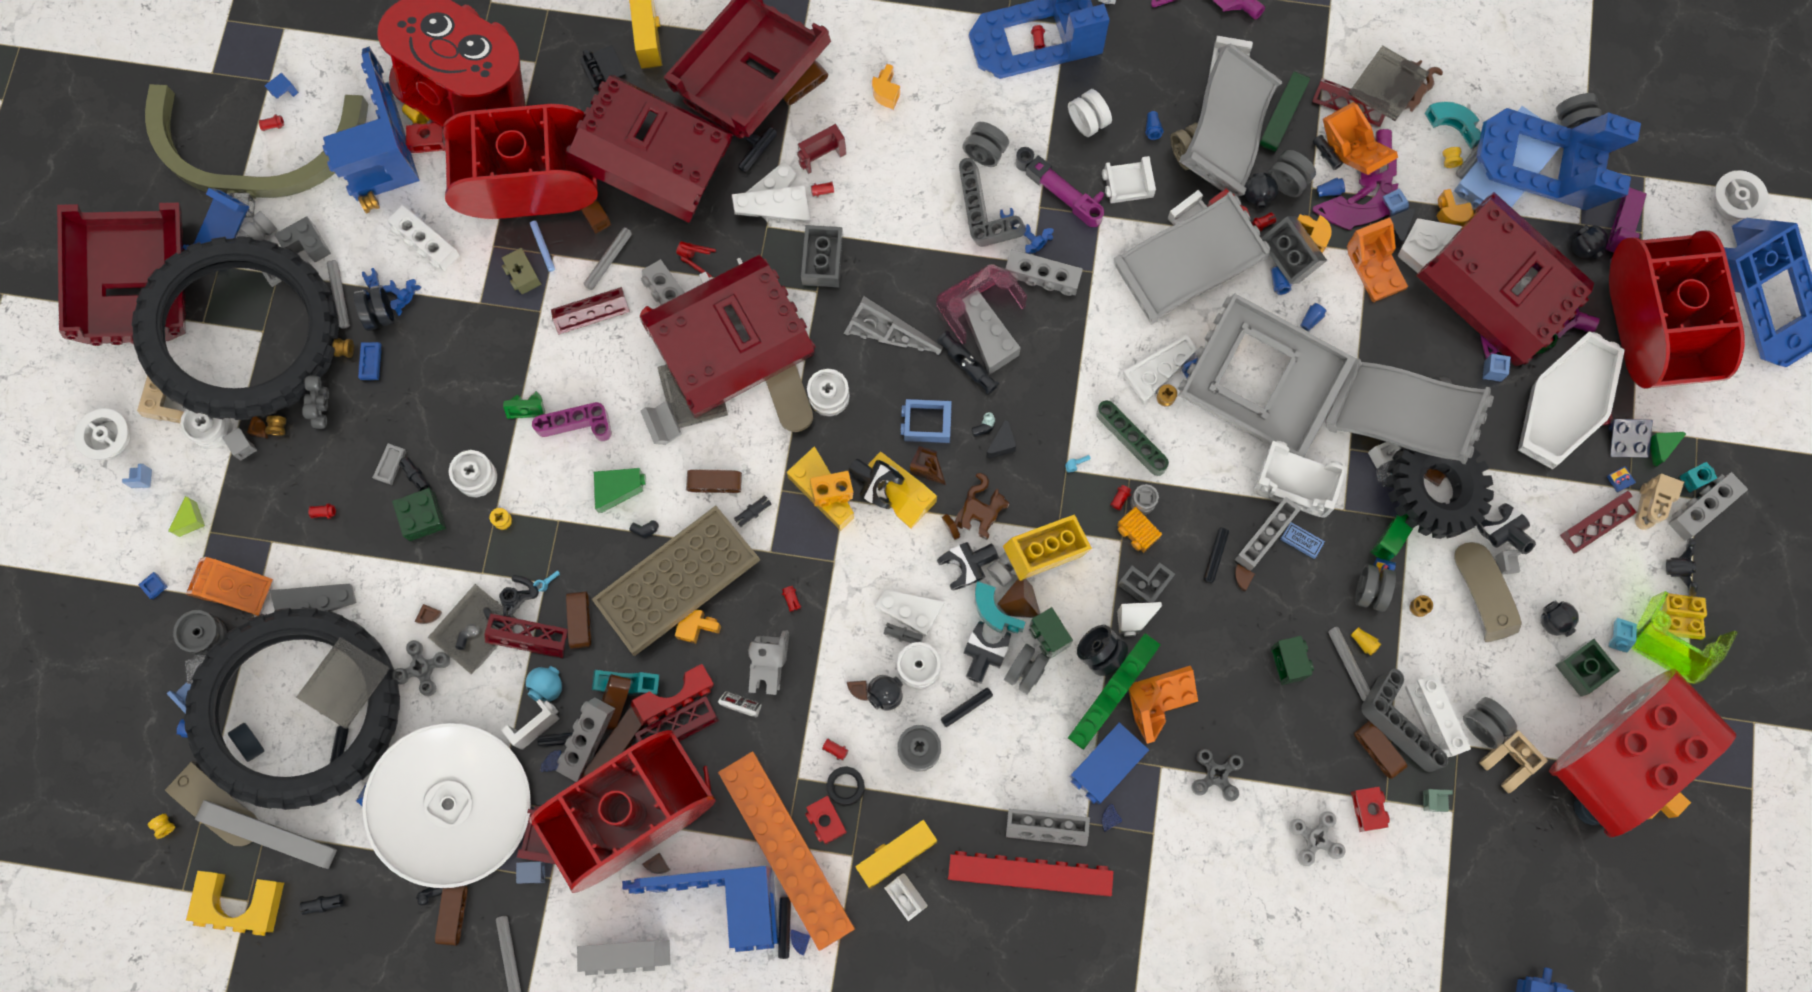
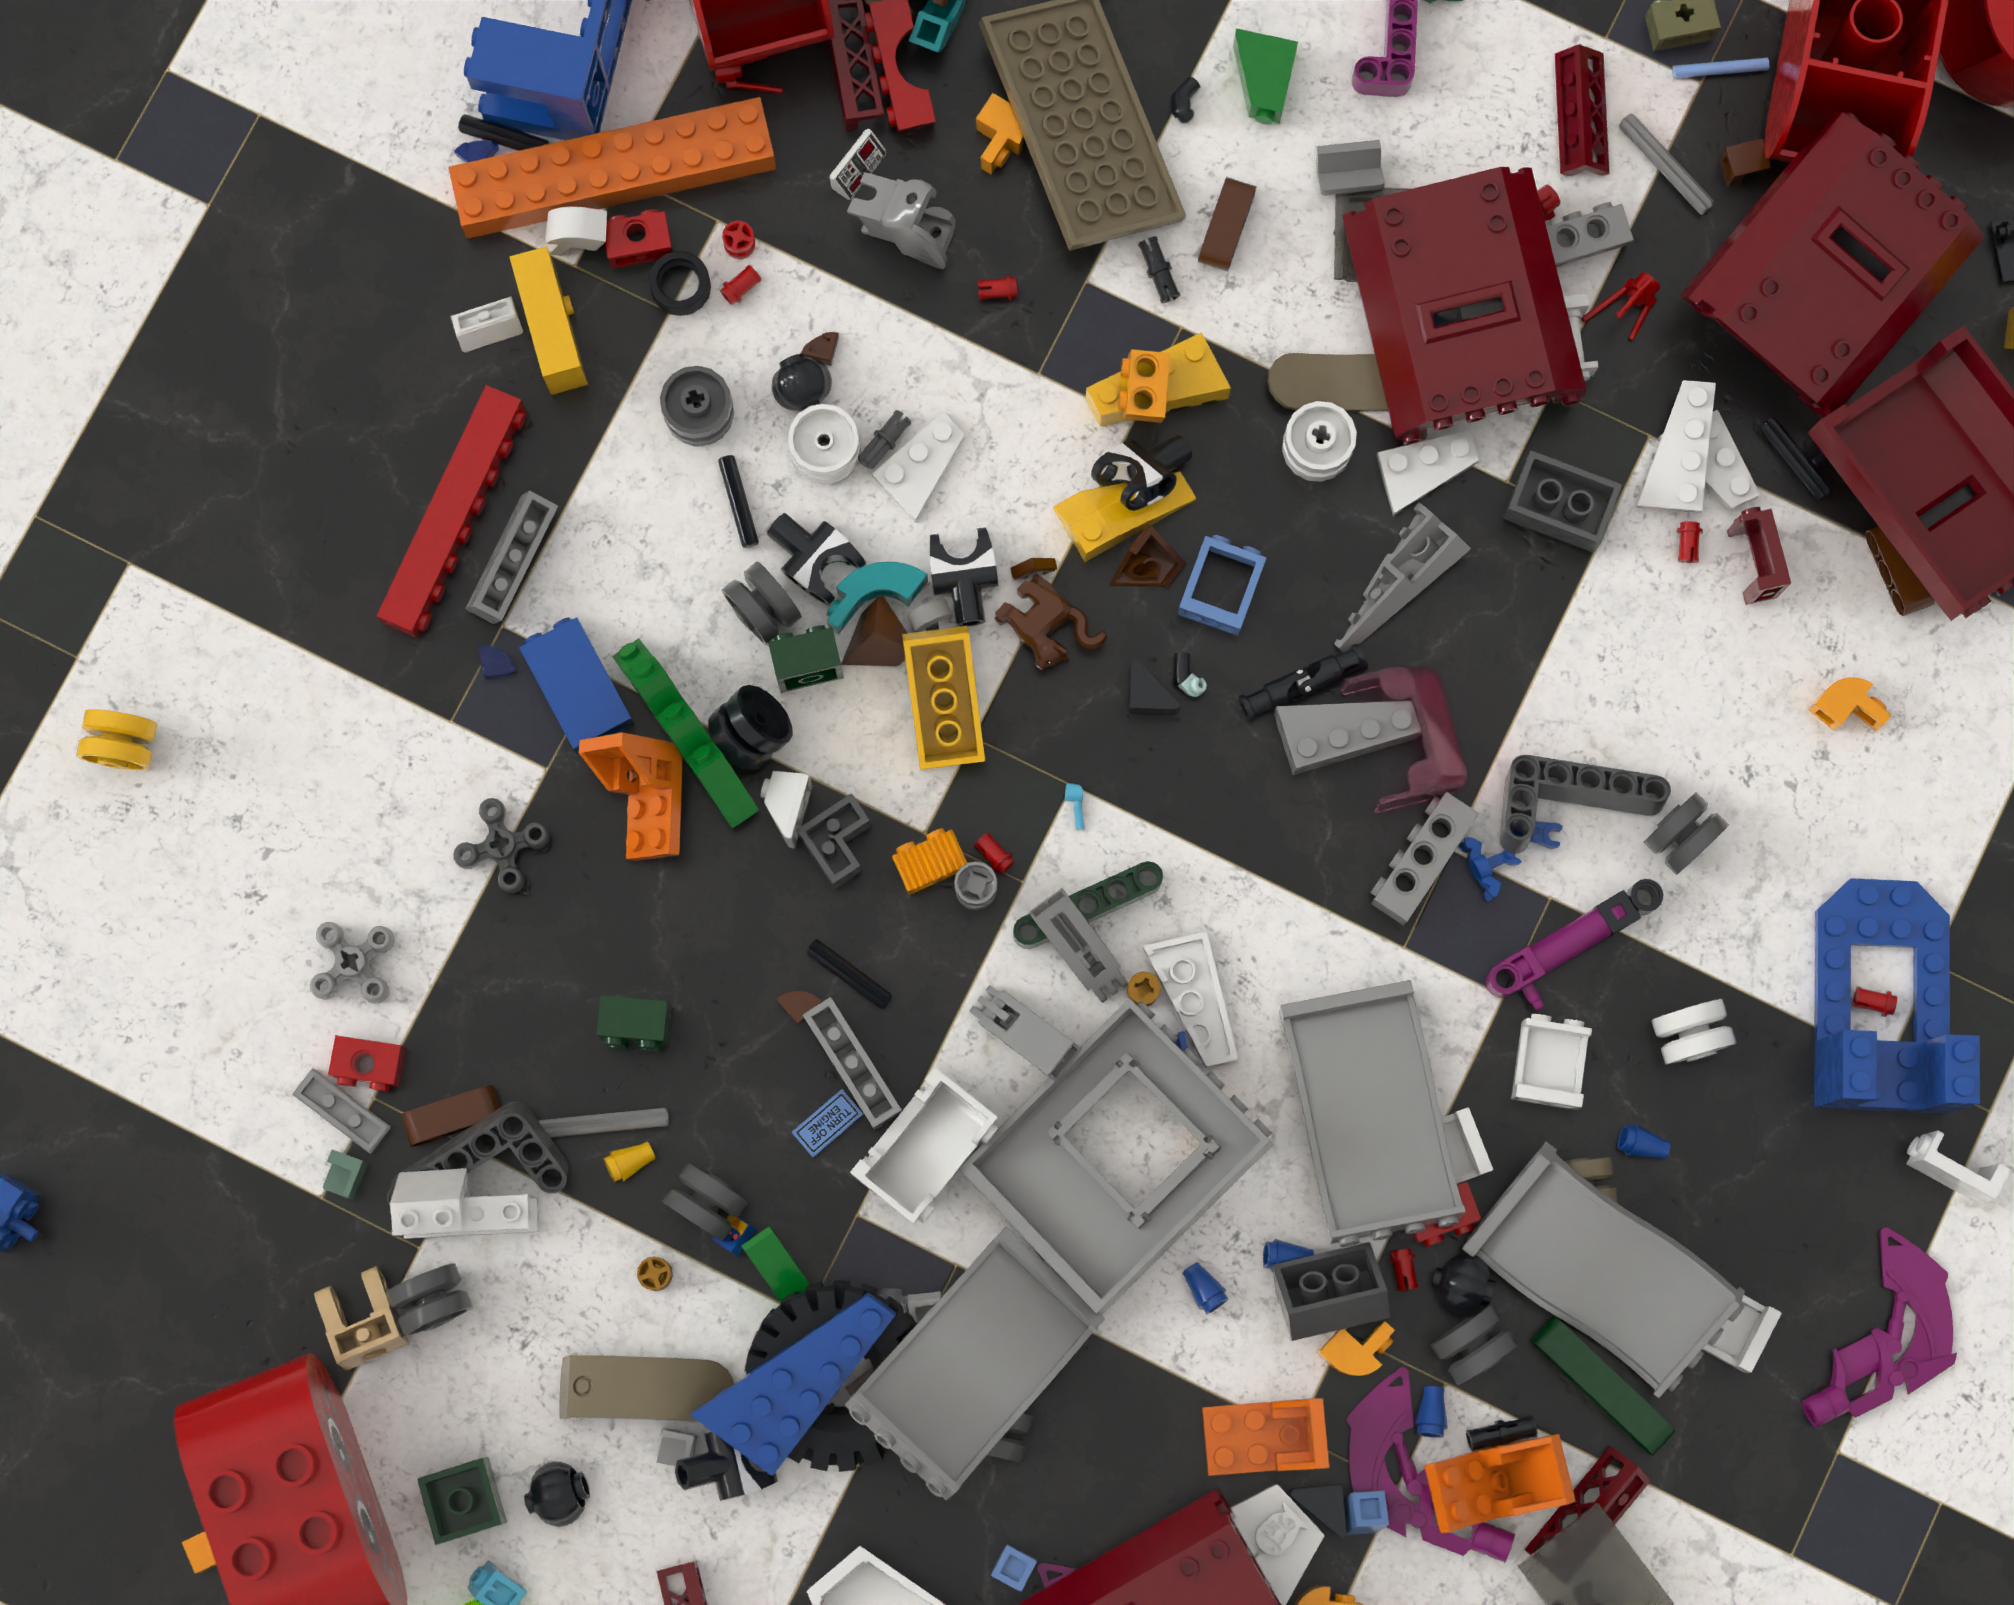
camera: 105 degrees right, 5 degrees up
none -> light grey tile [292,1068,392,1154]
none -> white panel [390,1168,470,1235]
none -> white brick [545,207,607,256]
none -> blue wing [690,1292,896,1476]
none -> red wheel [722,221,755,259]
none -> light grey hinge [969,985,1081,1082]
none -> light grey hinge [1029,888,1128,1003]
none -> white wing [1376,430,1479,516]

